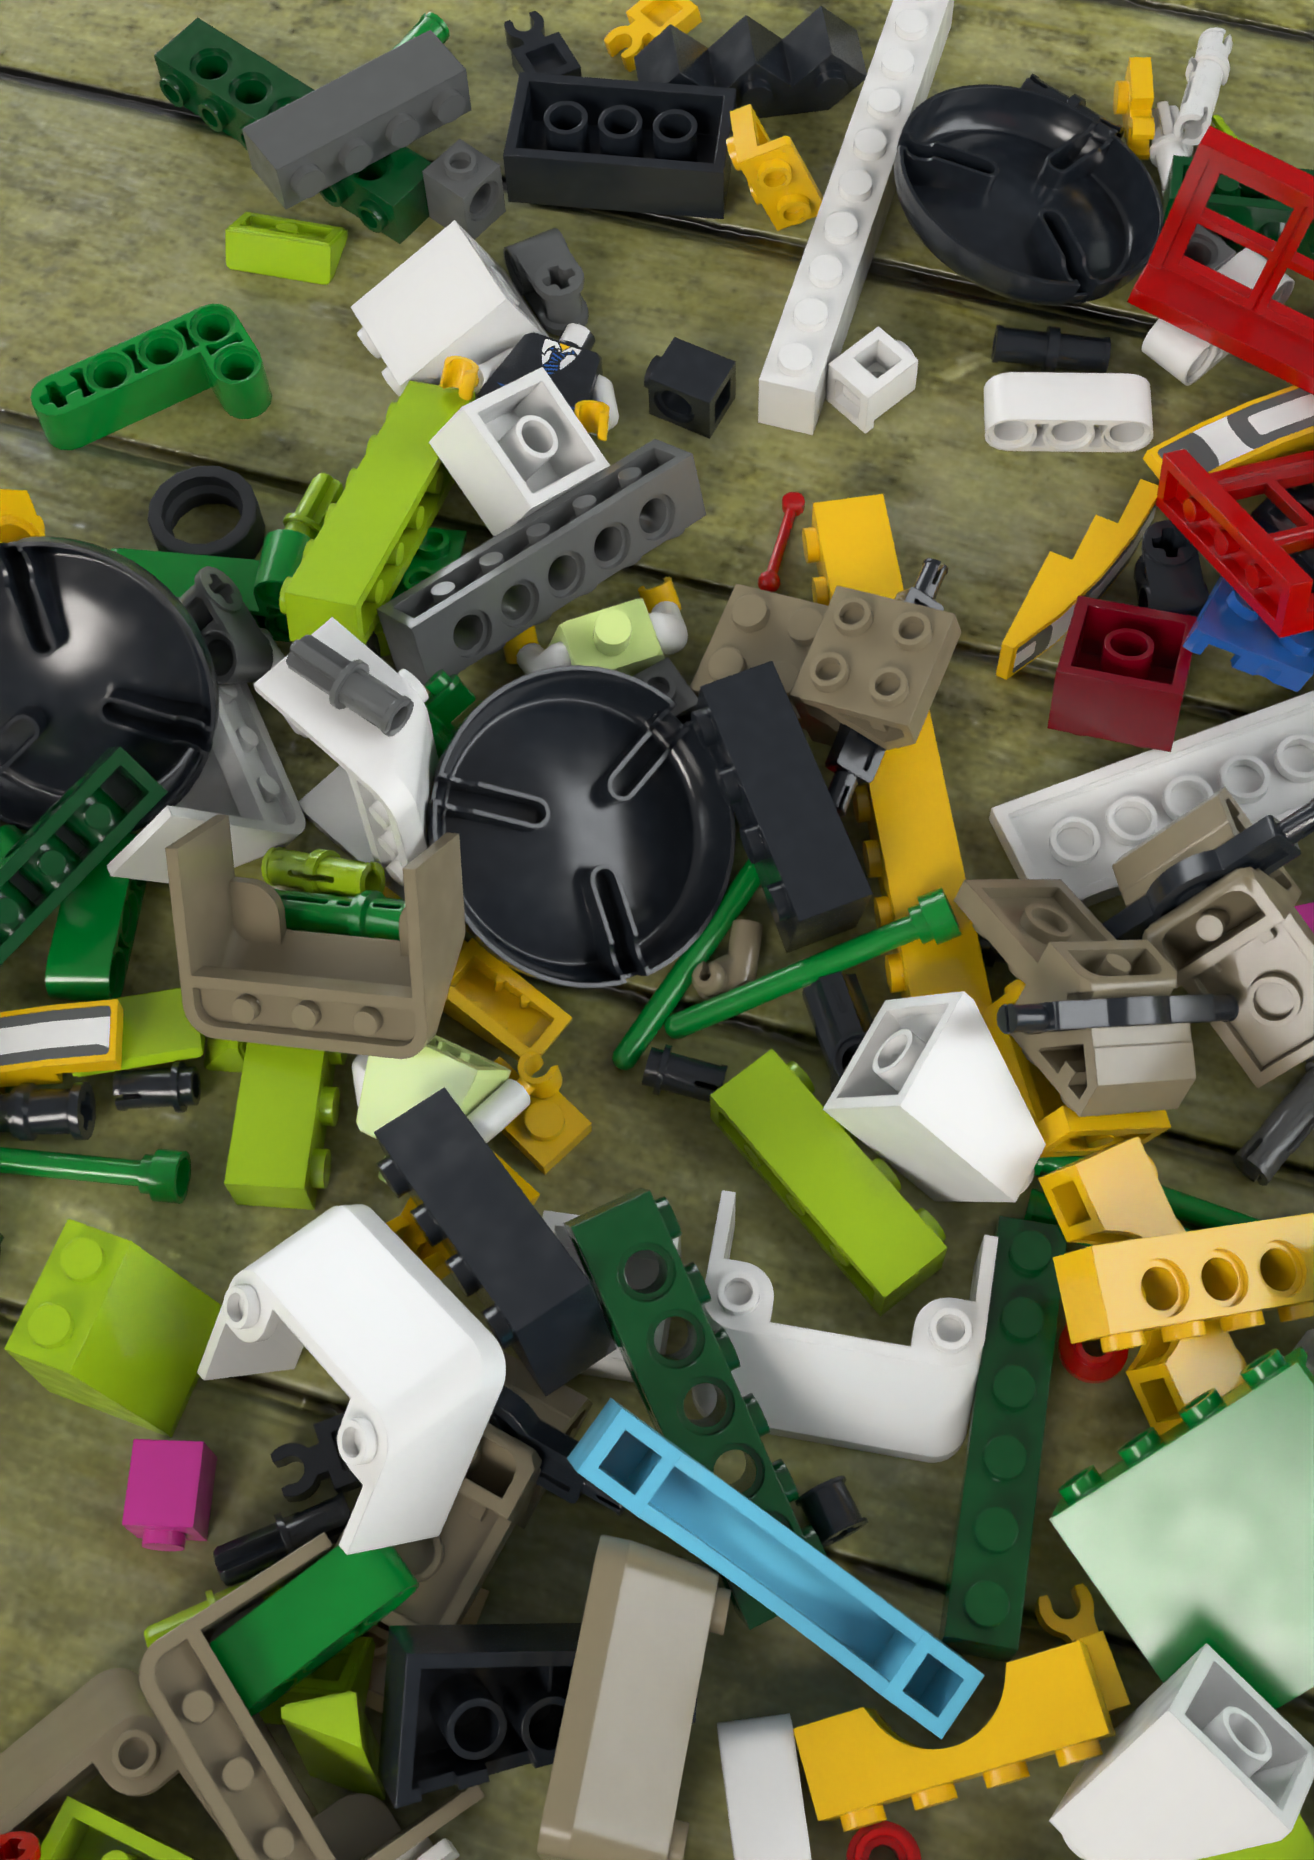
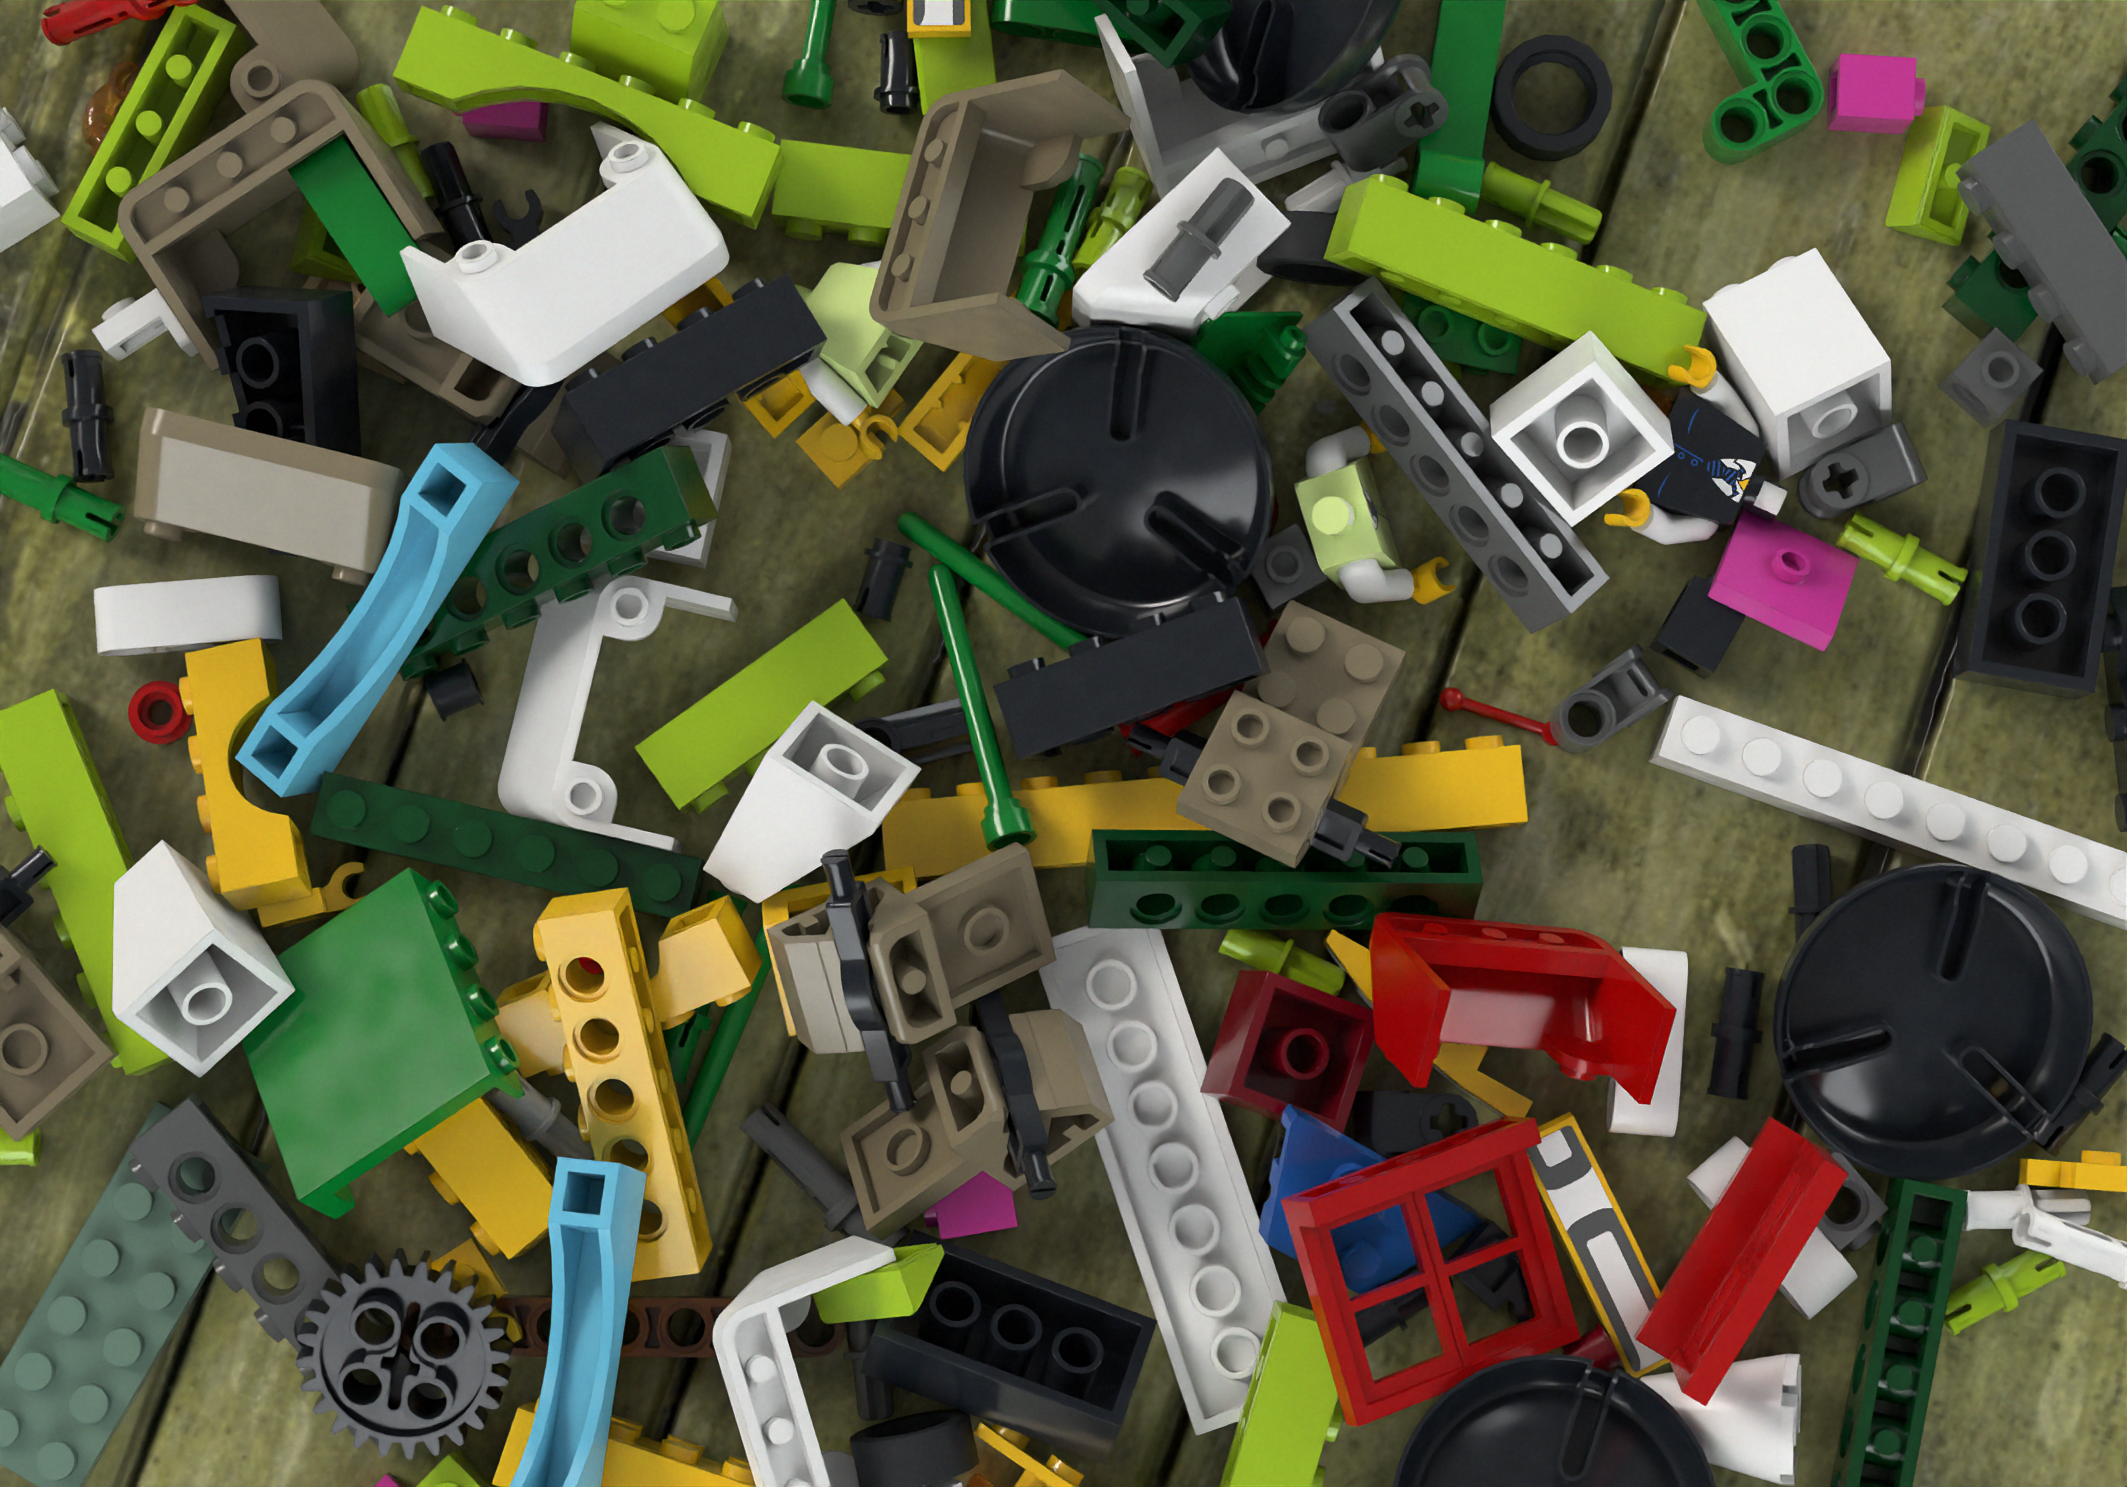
camera: 85 degrees right, 20 degrees up
lime slope [281,1691,386,1800] -> none
dark tan arm [692,919,764,1000] -> none
yellow bracket [726,104,823,231] -> none
white brick [826,326,918,434] -> none
none -> lime arch [393,5,784,230]
none -> dark green brick [1084,829,1483,930]
none -> lime axle [1218,929,1346,997]
none -> red windscreen [1369,912,1677,1105]
none -> dark grey piece [1549,644,1675,753]
none -> dark pink plate [1707,509,1859,652]
none -> black axle [1787,844,1832,944]
none -> dark pink brick [1826,53,1925,134]
none -> lime pin [1835,509,1968,606]

